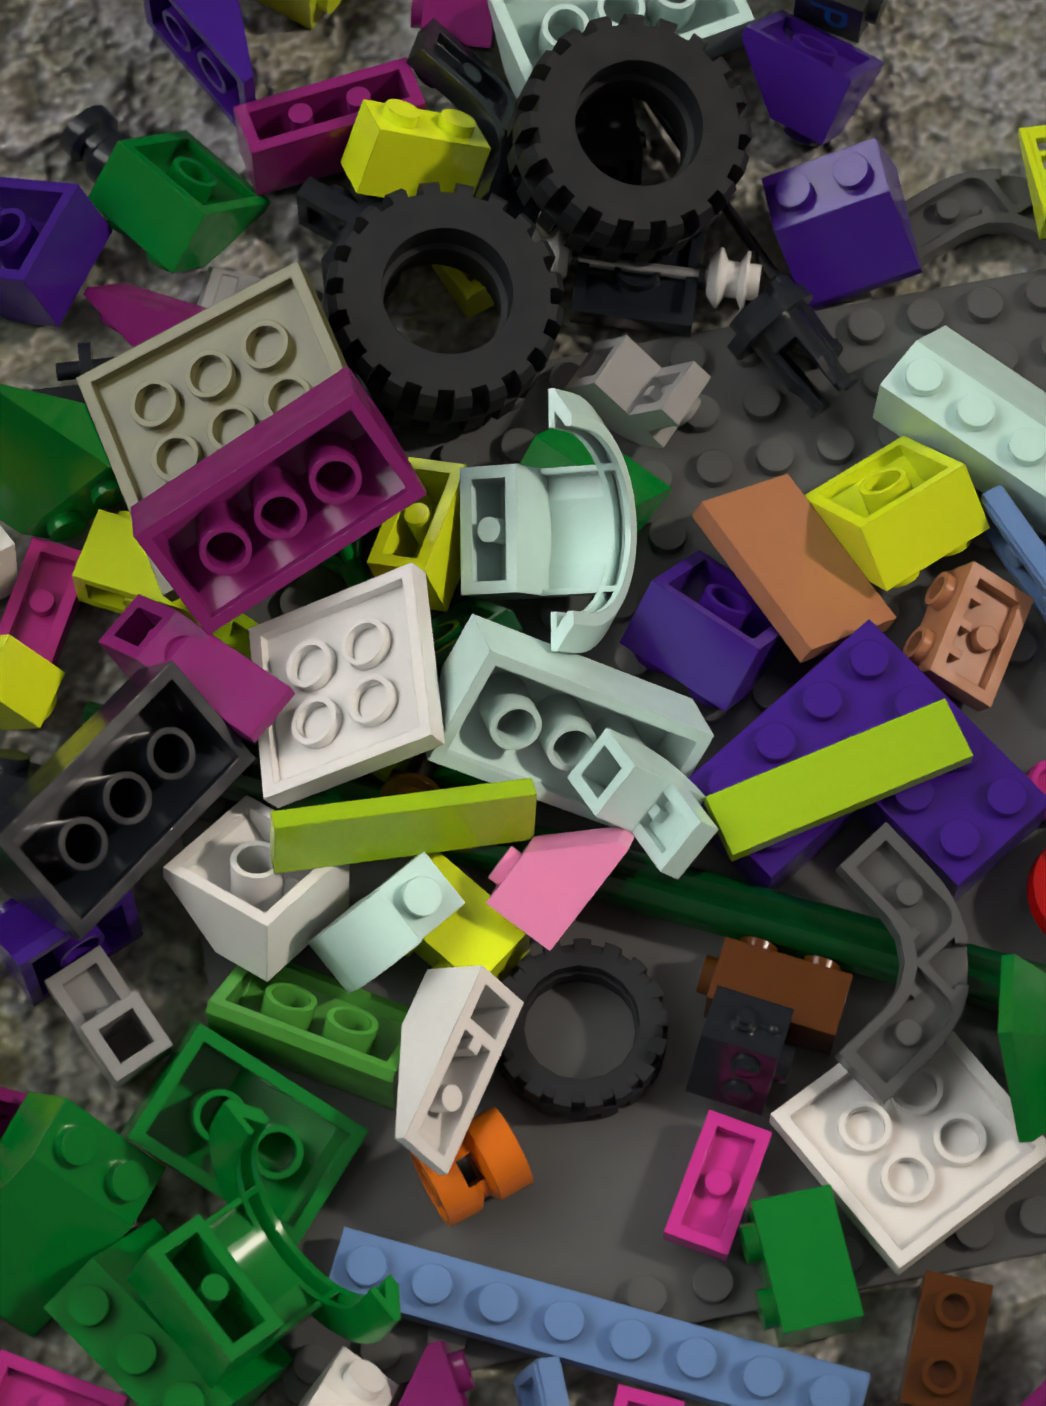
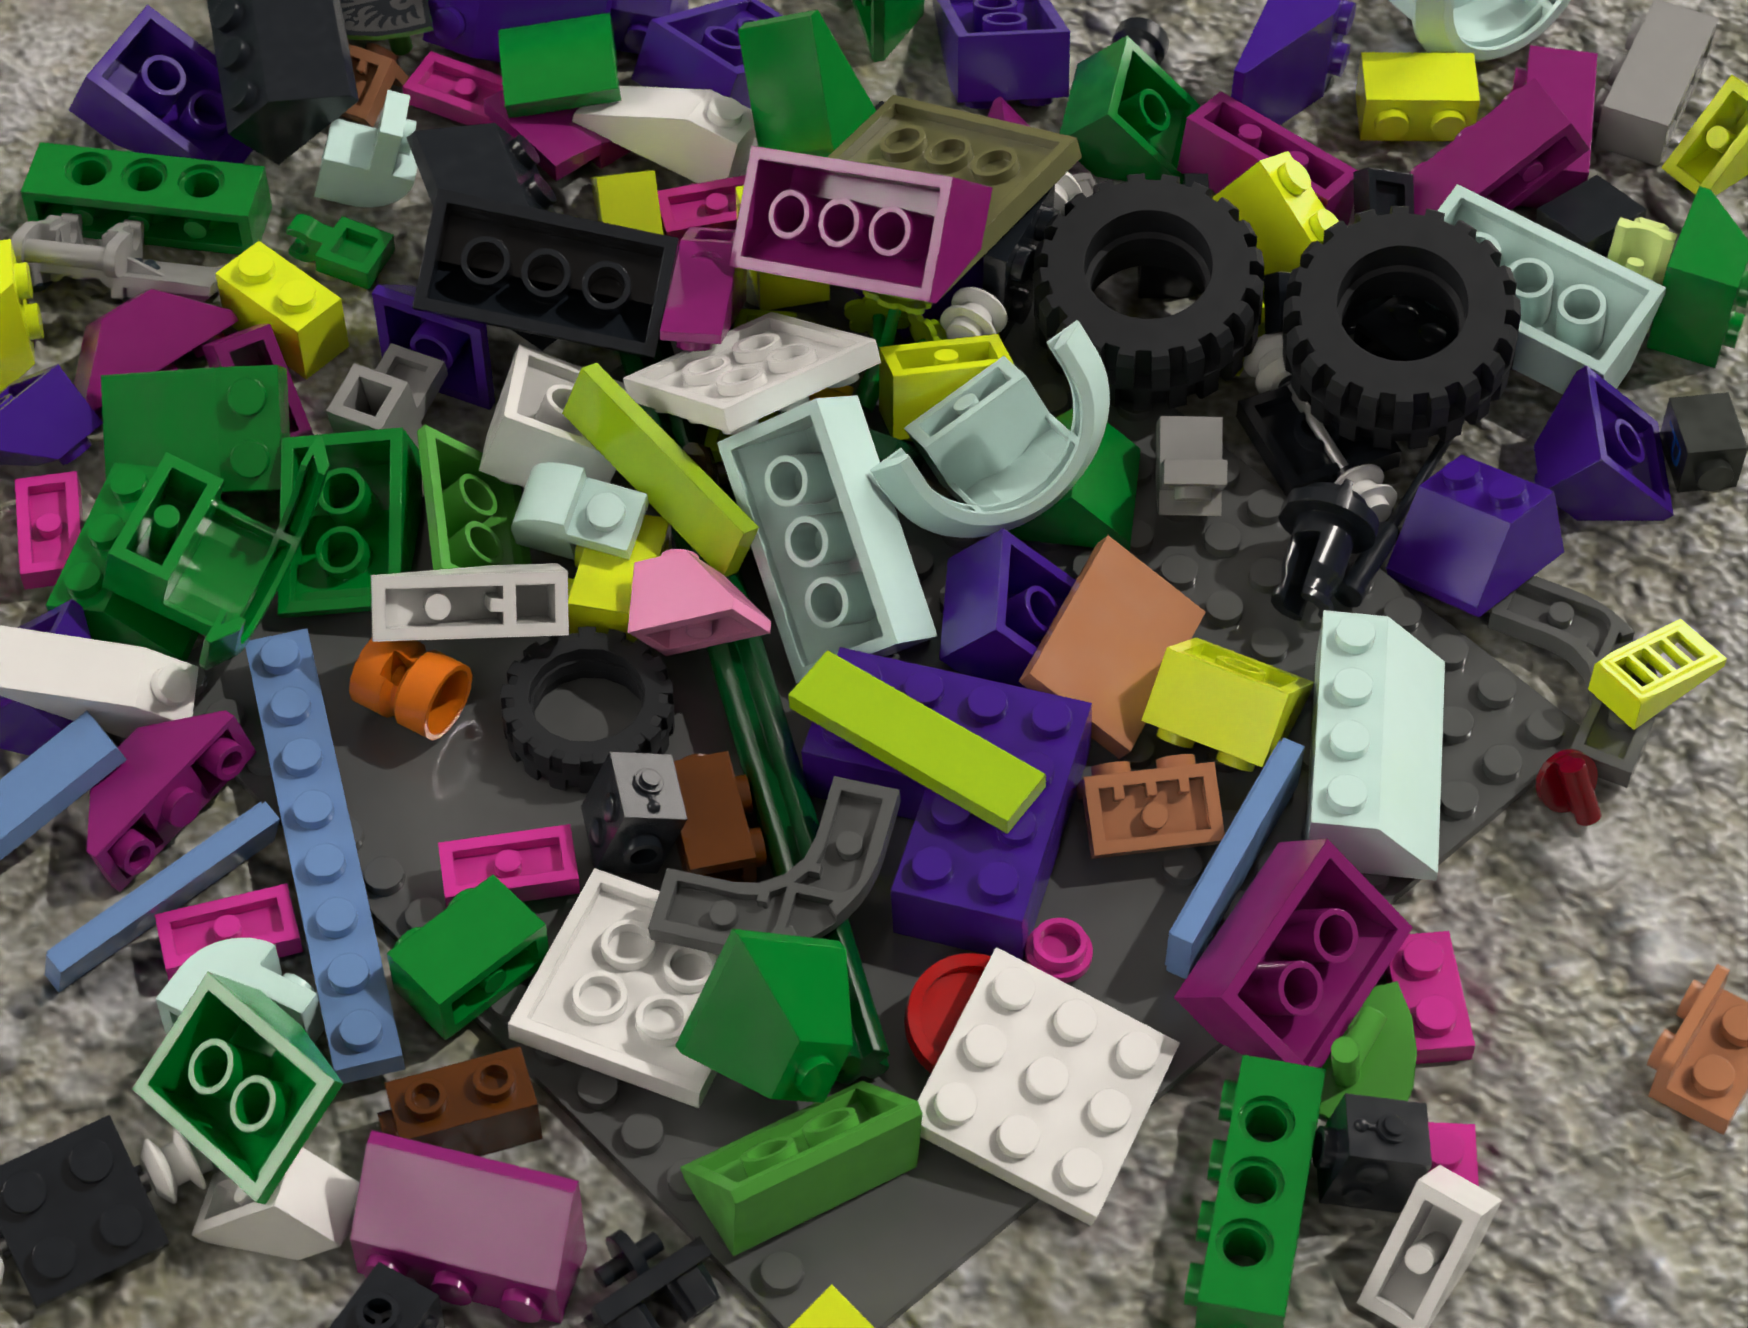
camera: 60 degrees right, 15 degrees down
light aqua brick [567,728,719,879] -> none

